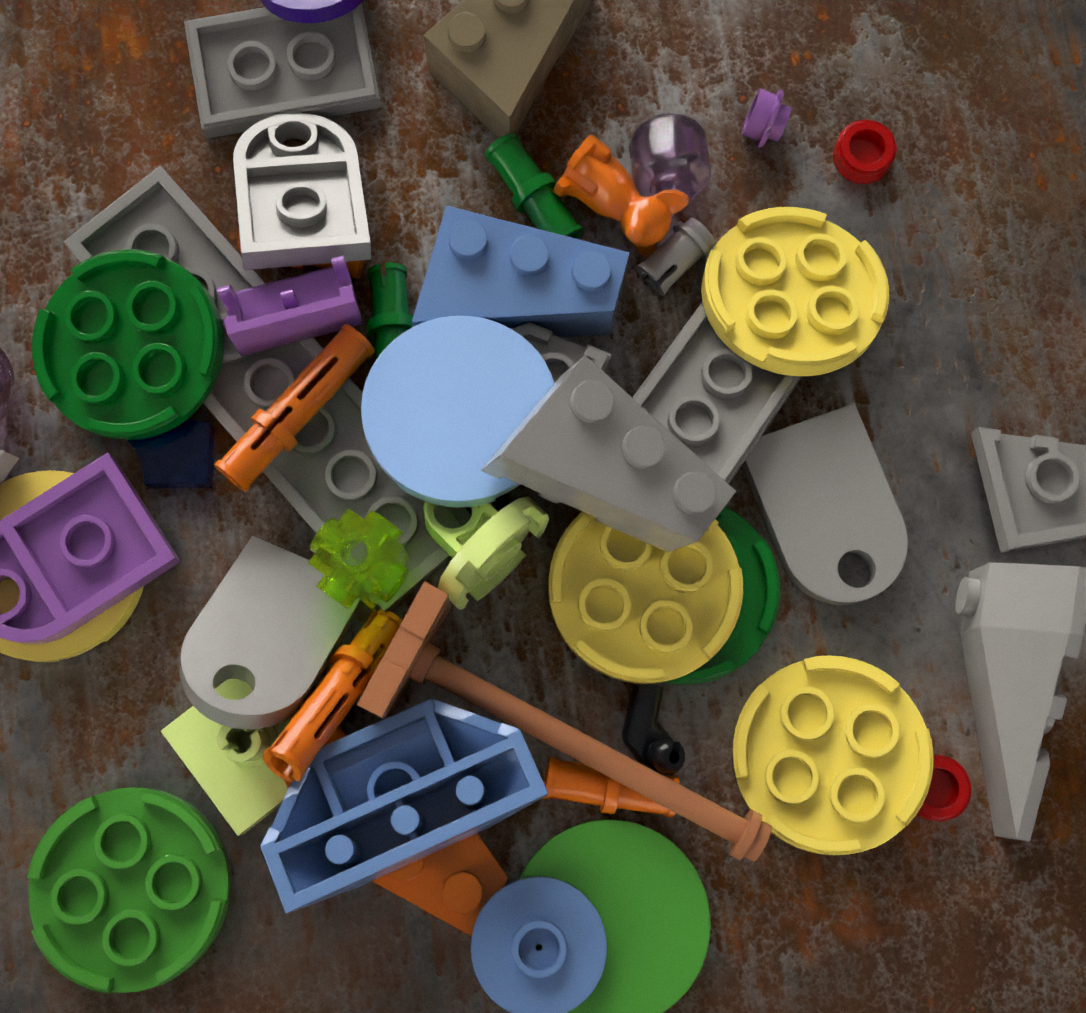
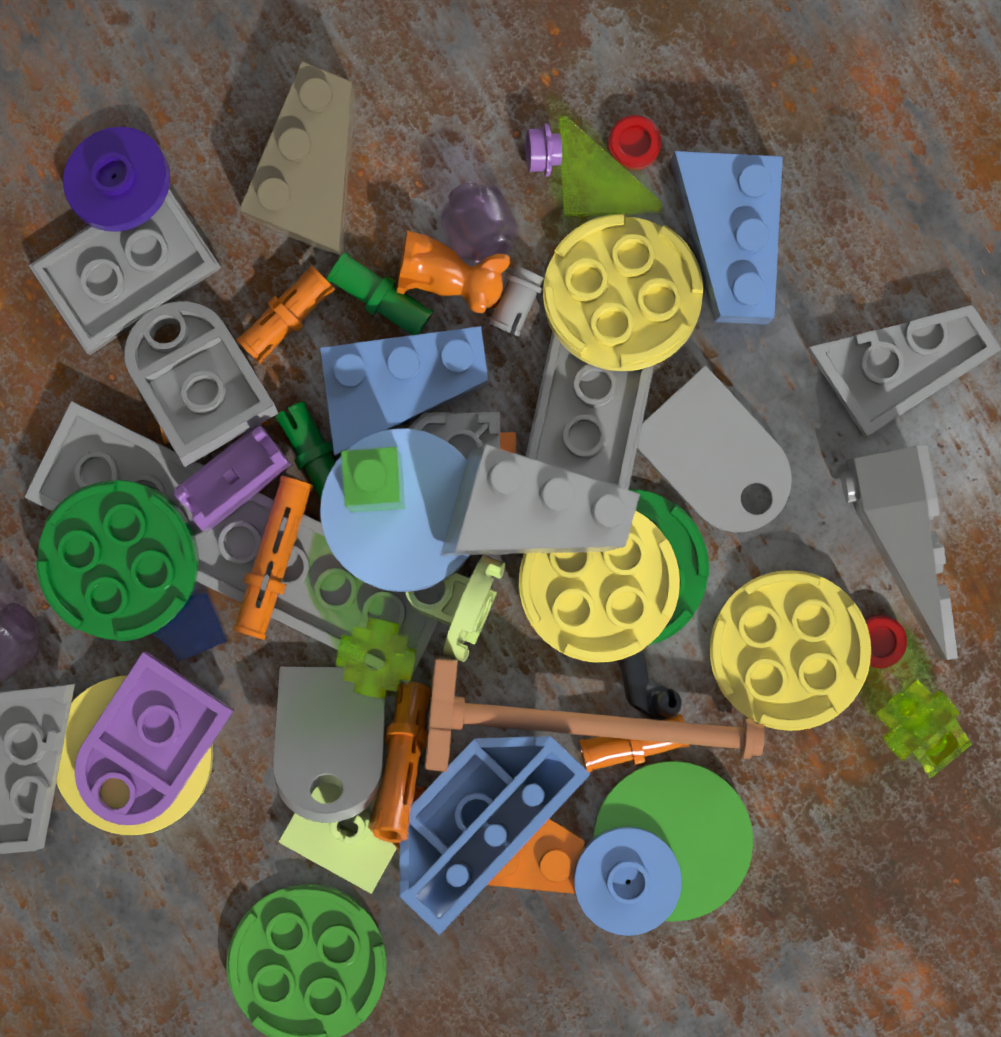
camera: 20 degrees left, 10 degrees up
none -> orange pin [236,265,336,364]
none -> bright green brick [341,447,405,513]
none -> clear neon green tile [558,116,662,217]
none -> medium blue wedge [670,151,783,325]
none -> clear neon green brick [876,680,972,779]

